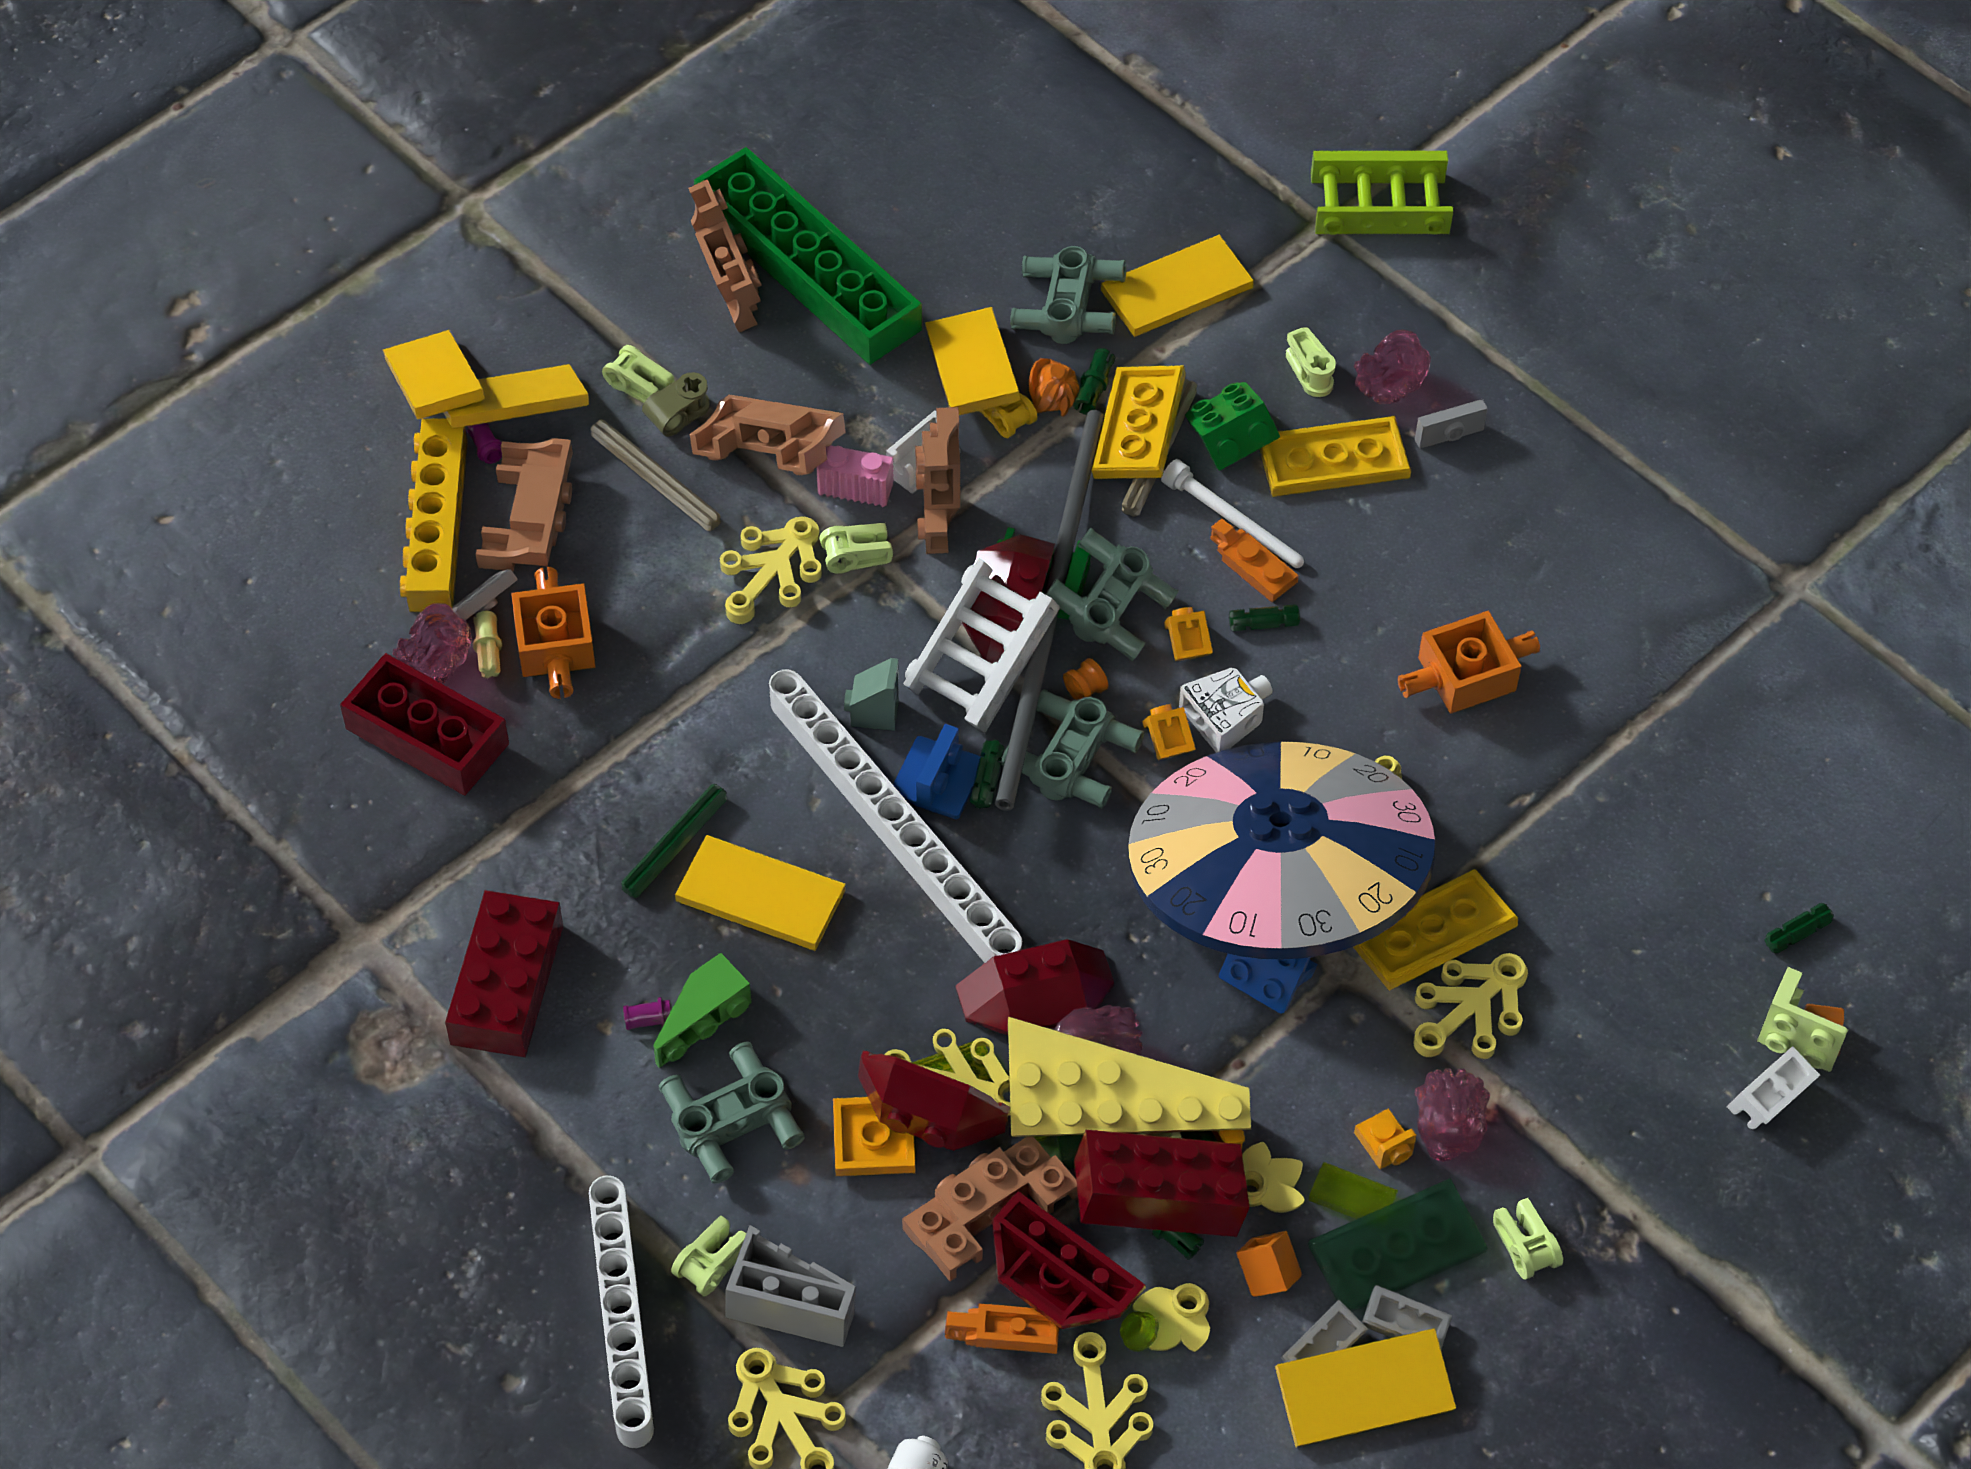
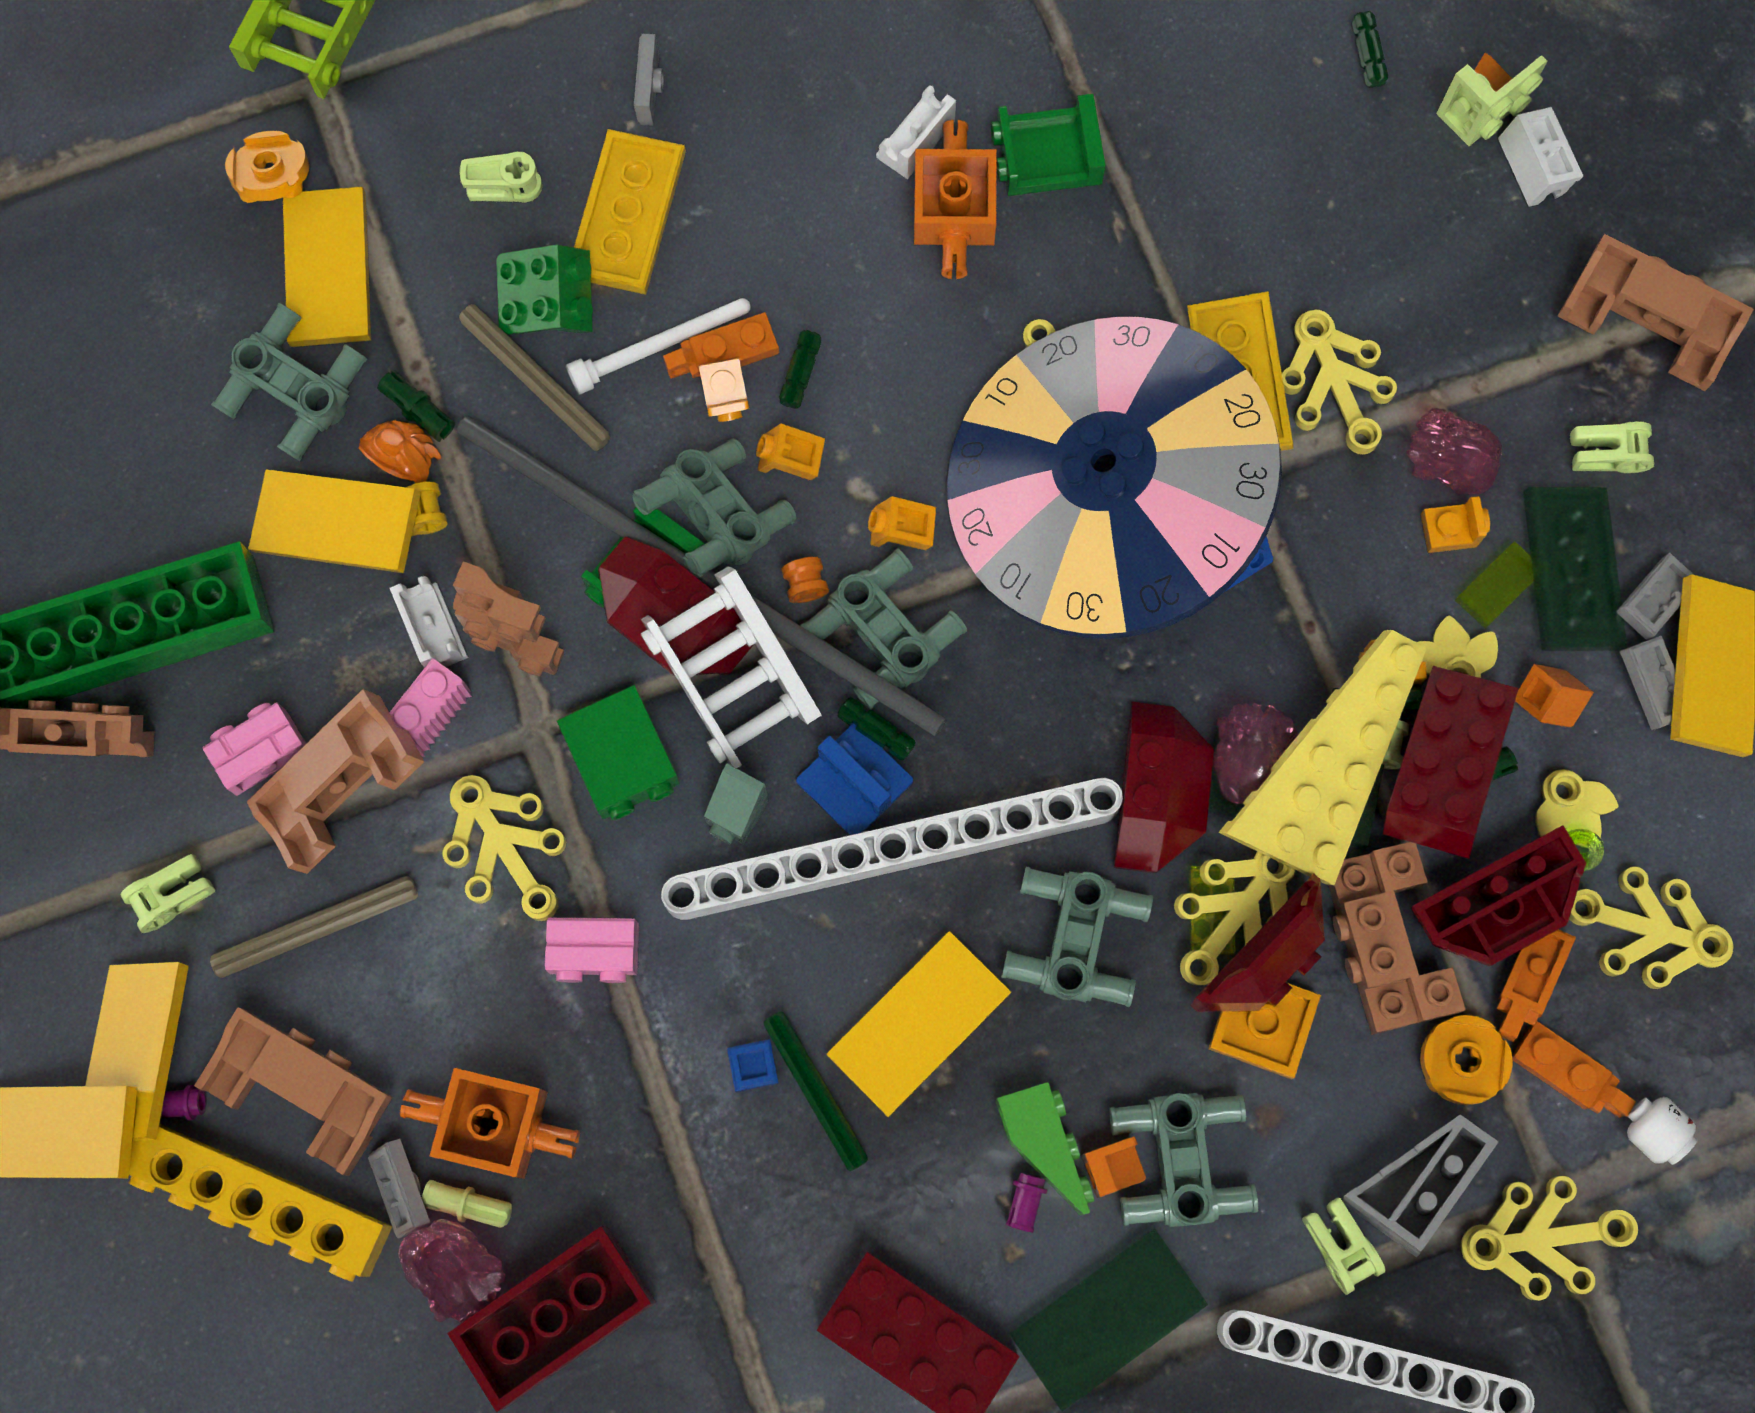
camera: 65 degrees left, 20 degrees up
olive piece [642,372,710,437] -> none
yellowish green piece [819,523,893,574] -> none
yellow tile [1091,365,1186,479] -> none
white torso [1179,668,1273,753] -> none
clear pink hair [1353,330,1431,404] -> none
none -> bright pink brick [202,702,306,796]
none -> light orange plate [225,131,309,203]
none -> bright pink brick [545,918,639,983]
none -> green panel [556,685,680,820]
none -> bracket [699,357,749,422]
none -> blue tile [727,1039,779,1092]
none -> white hinge [876,85,956,179]
none -> green panel [991,94,1106,196]
none -> sand green piece [1001,867,1153,1007]
none -> clear green tile [1009,1229,1208,1411]
none -> orange panel [1081,1136,1146,1198]
none -> light orange plate [1420,1015,1513,1105]
none -> orange hinge [1512,1021,1636,1118]
none -> nougat bracket [1558,234,1754,391]

